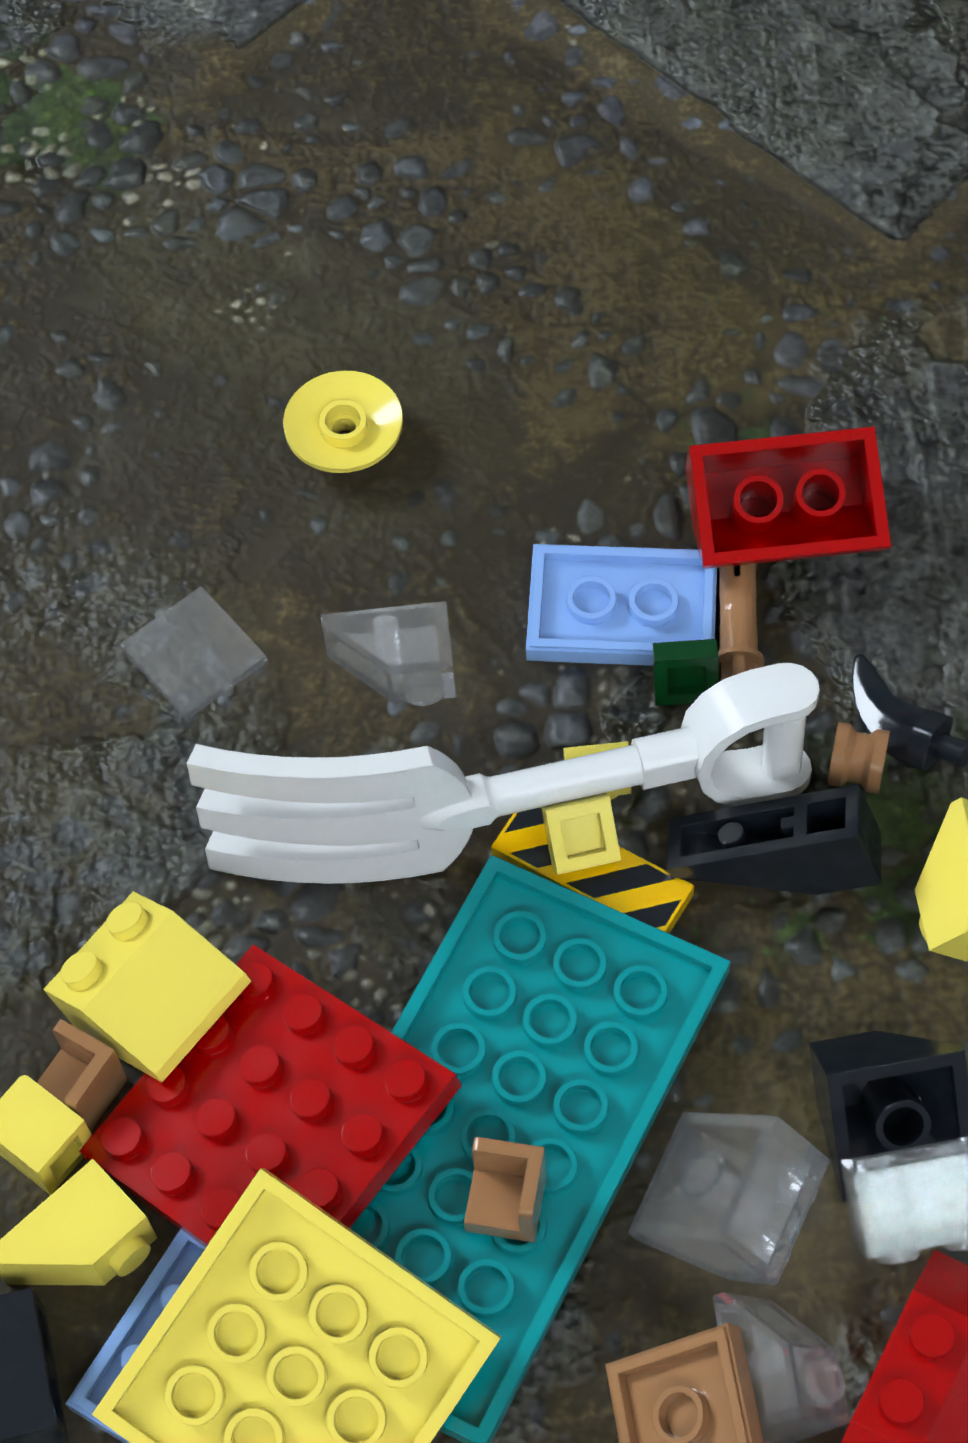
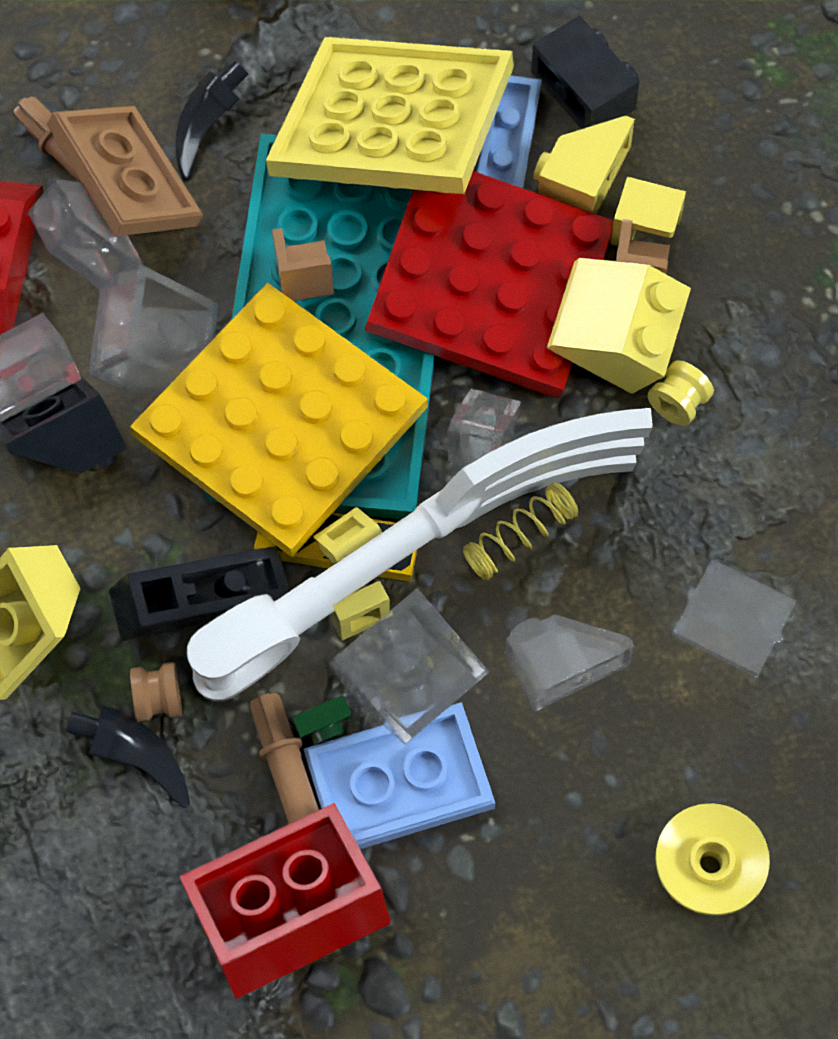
camera: 155 degrees right, 5 degrees up
none -> yellow plate [130,282,428,557]
none -> clear slope [328,588,489,745]
none -> clear slope [448,389,521,469]
none -> light yellow wheel [647,360,714,426]

